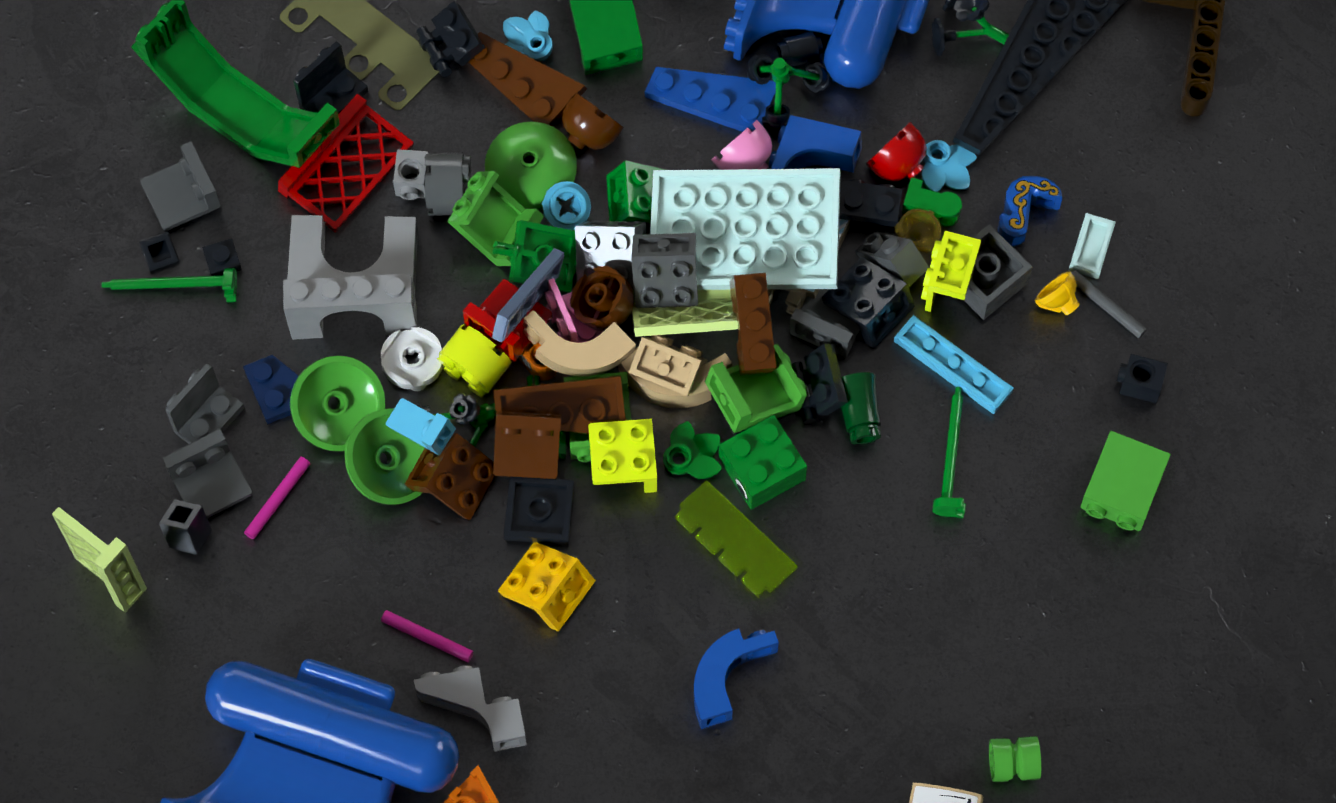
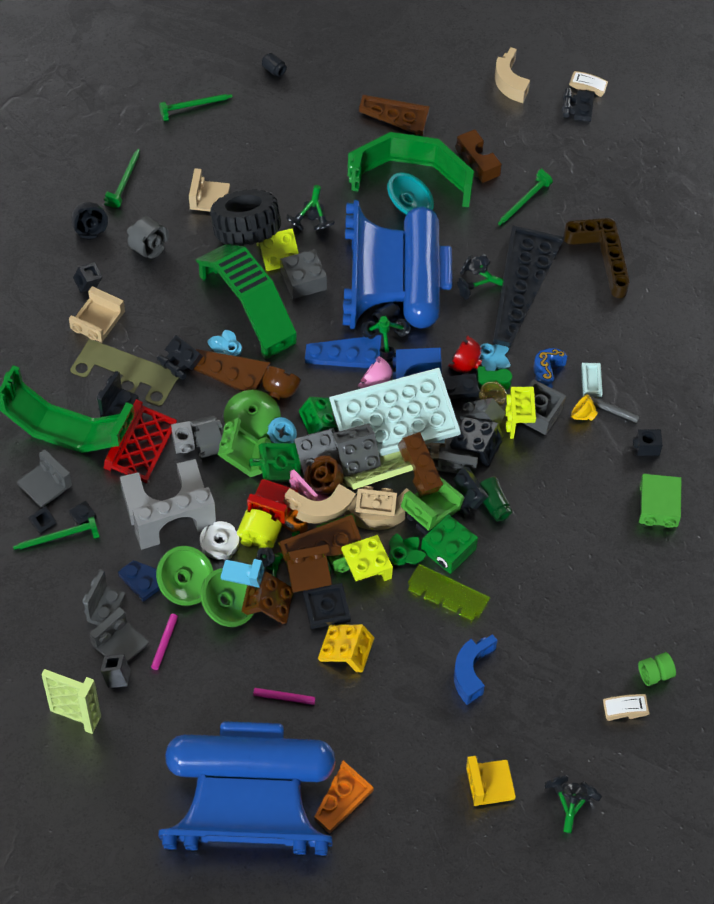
camera: 20 degrees left, 10 degrees down
light grey arch [414,666,527,752] -> none
sand blue tile [492,248,564,343] -> none
medium azure tile [894,315,1014,414] -> none
green piece [932,387,966,519] -> none

